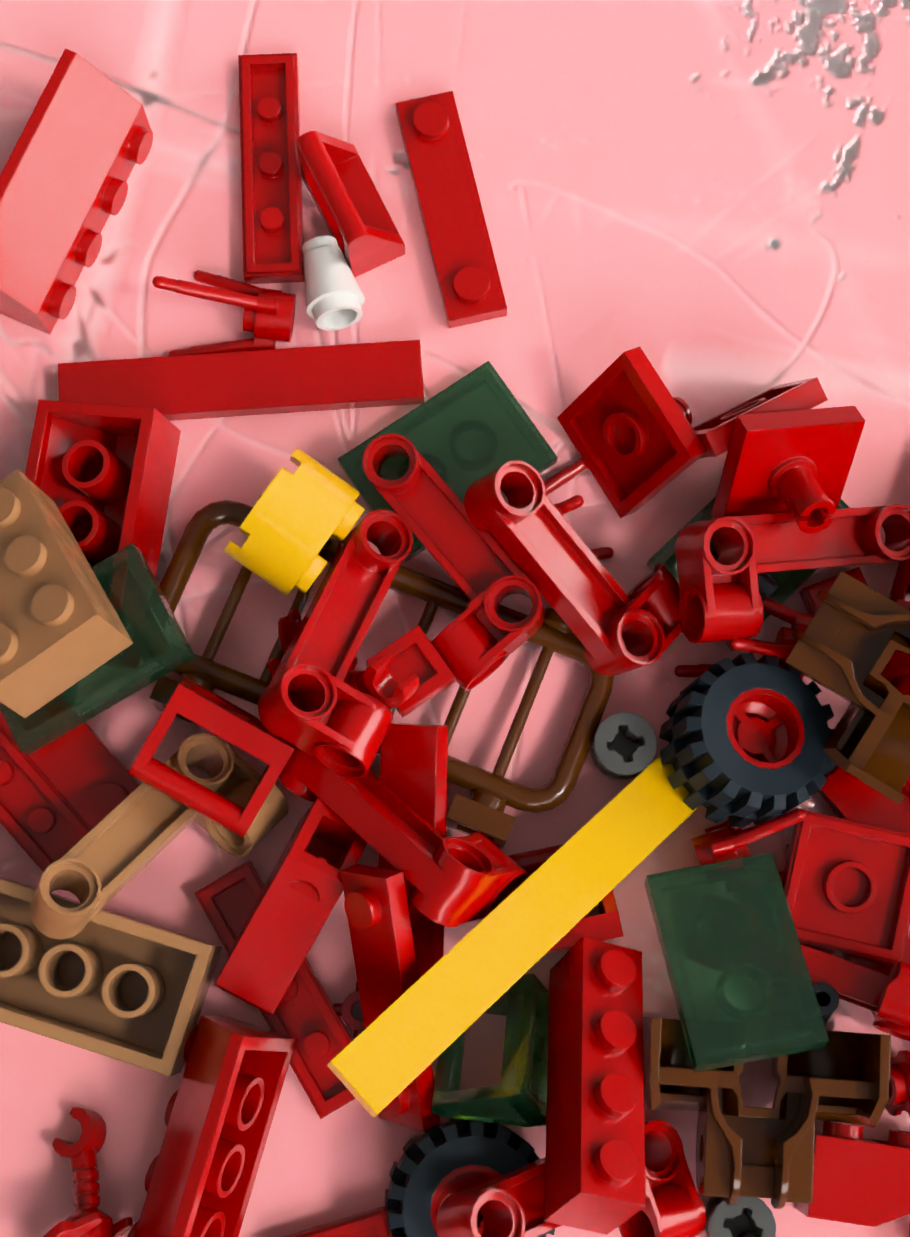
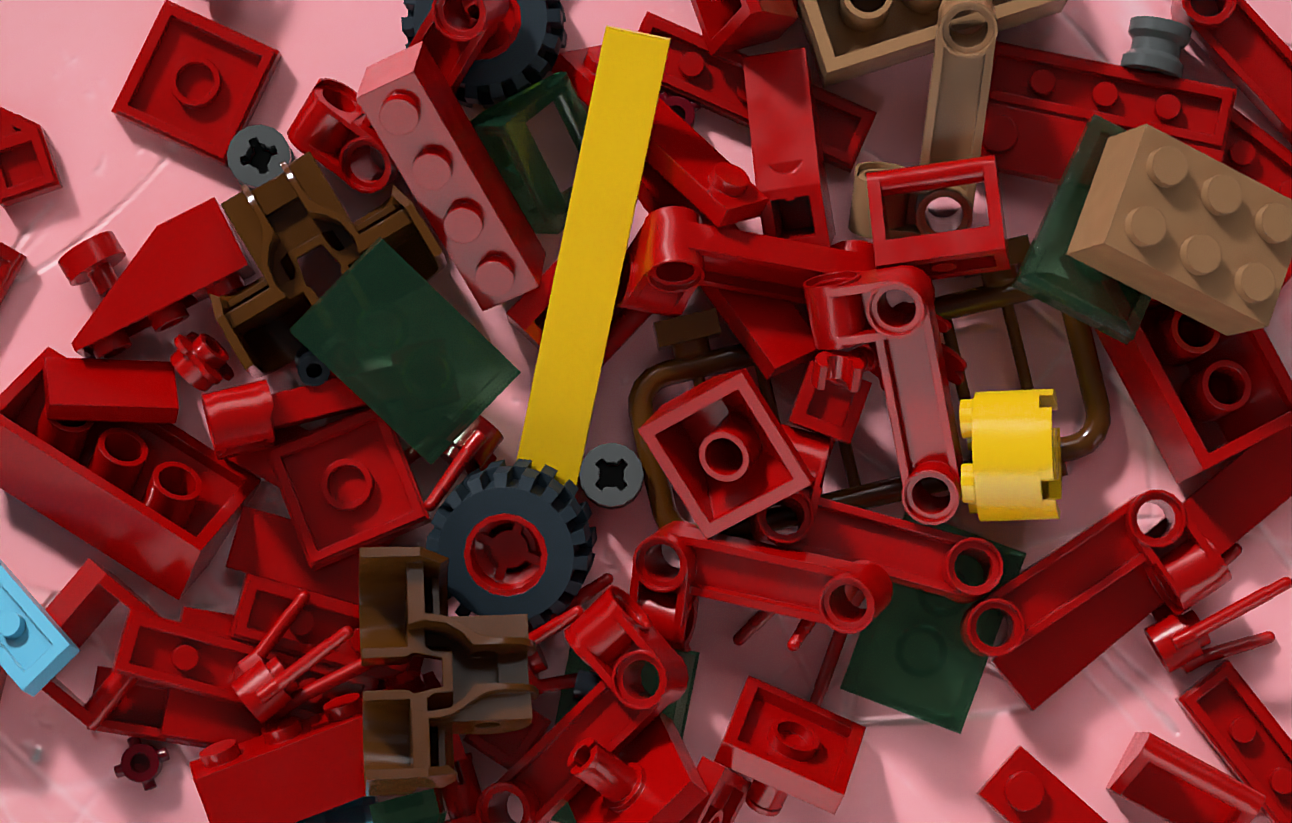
camera: 145 degrees right, 5 degrees up
white cone [302,235,365,331] -> none
none -> red slope [637,368,815,539]
none -> red piece [960,490,1232,657]

